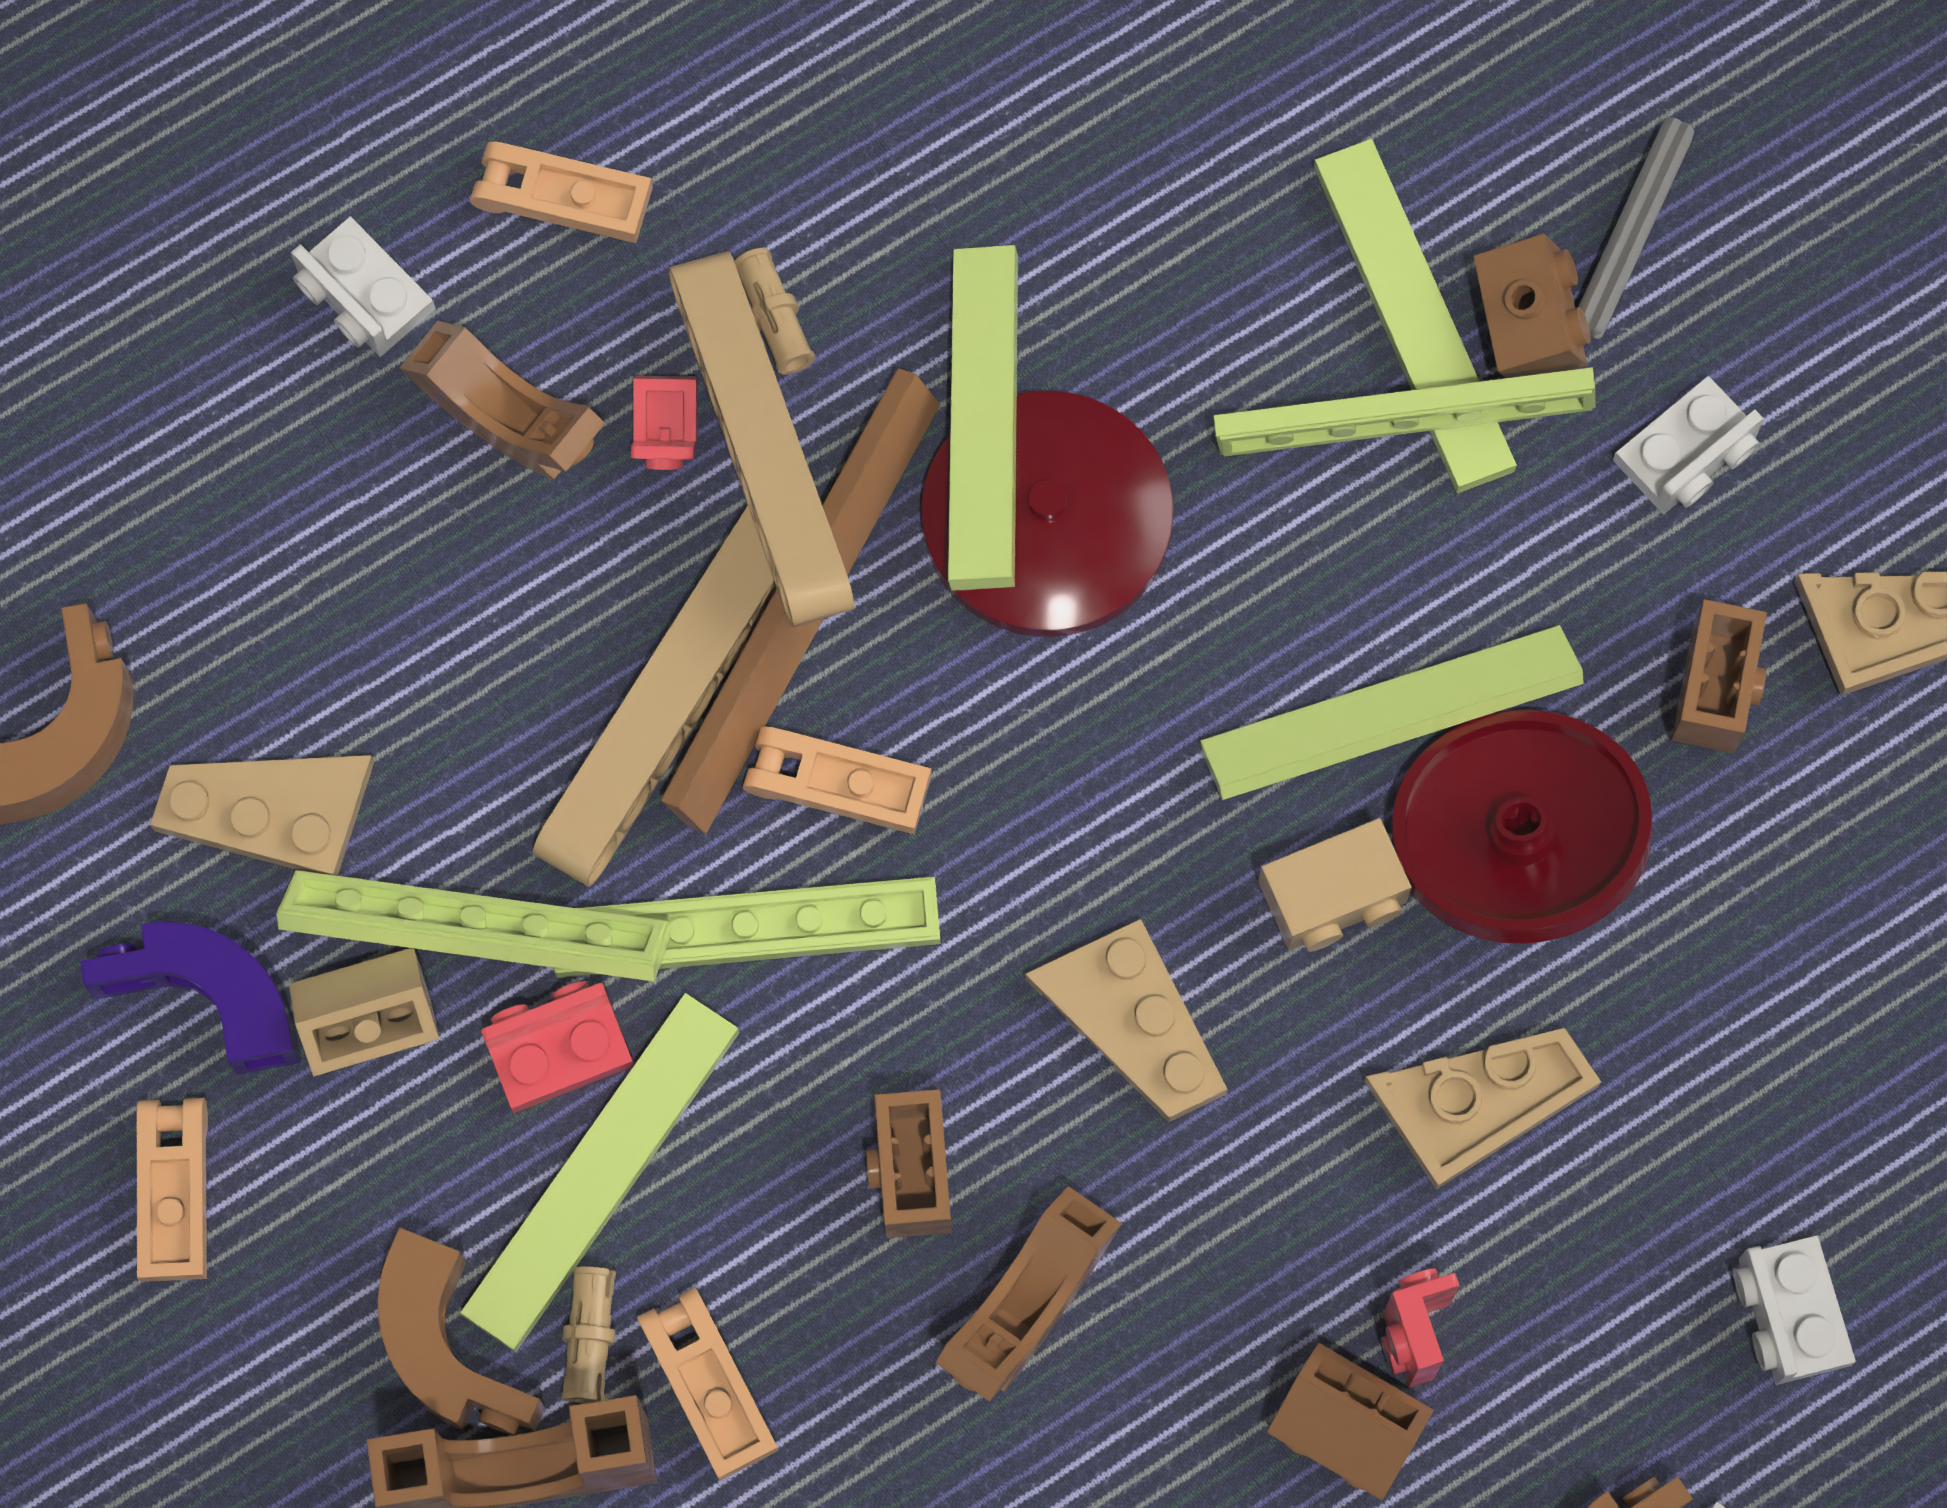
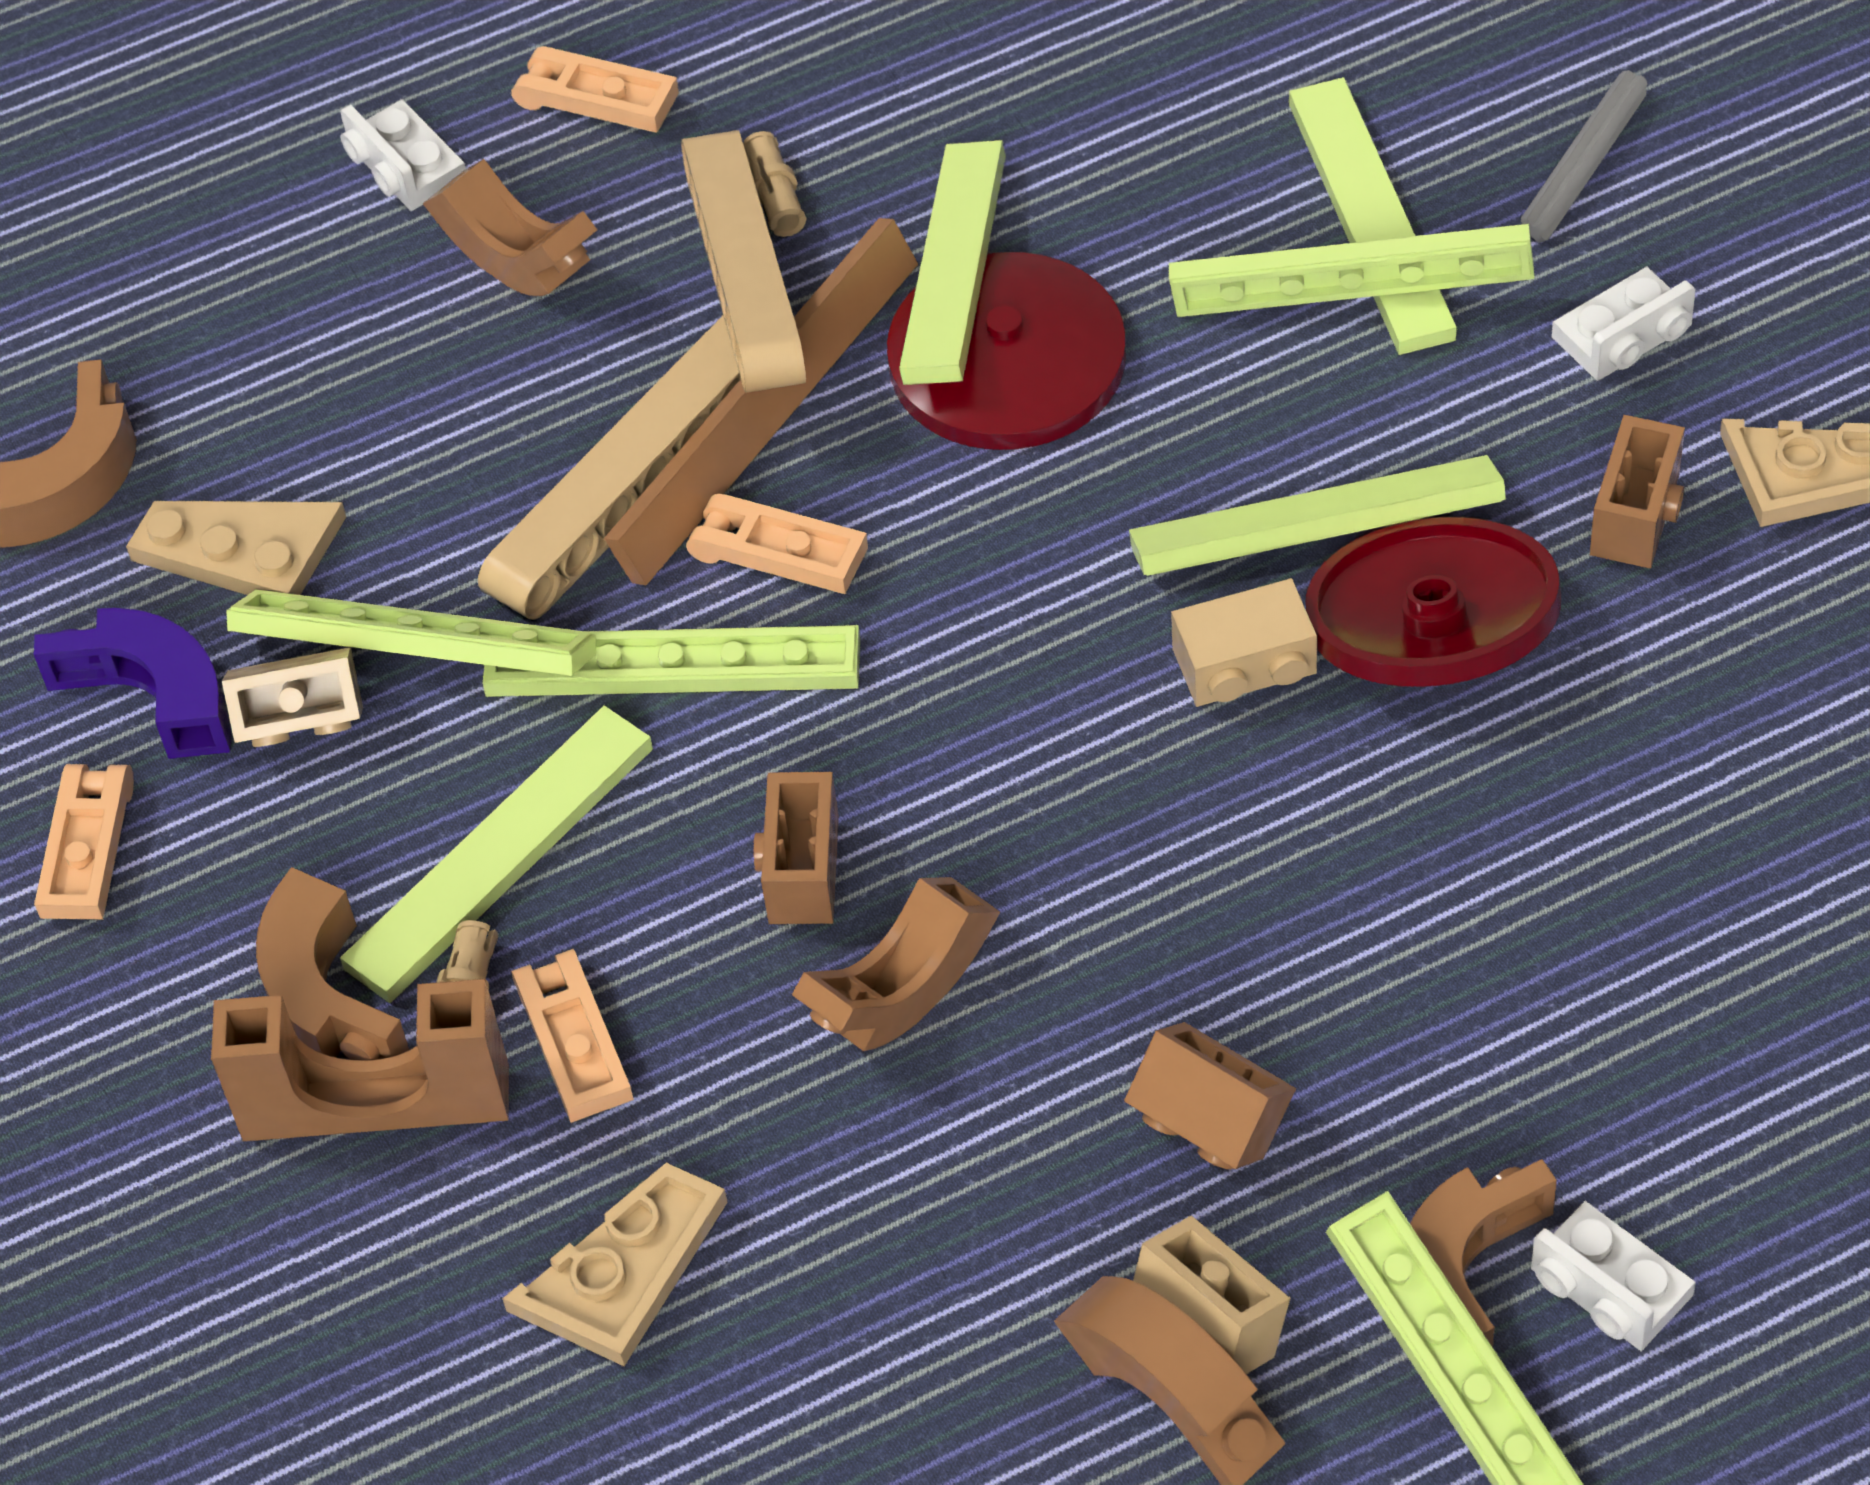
camera: 10 degrees right, 20 degrees down
coral bracket [481,981,634,1114] -> none
coral bracket [631,376,698,470] -> none
tan wing [1025,919,1228,1122] -> none
tan wing [1364,1028,1601,1190] -> none
coral bracket [1381,1268,1460,1388] -> none
medium nougat brick [1473,234,1591,378] -> none
white bracket [1733,1235,1856,1385] -> none

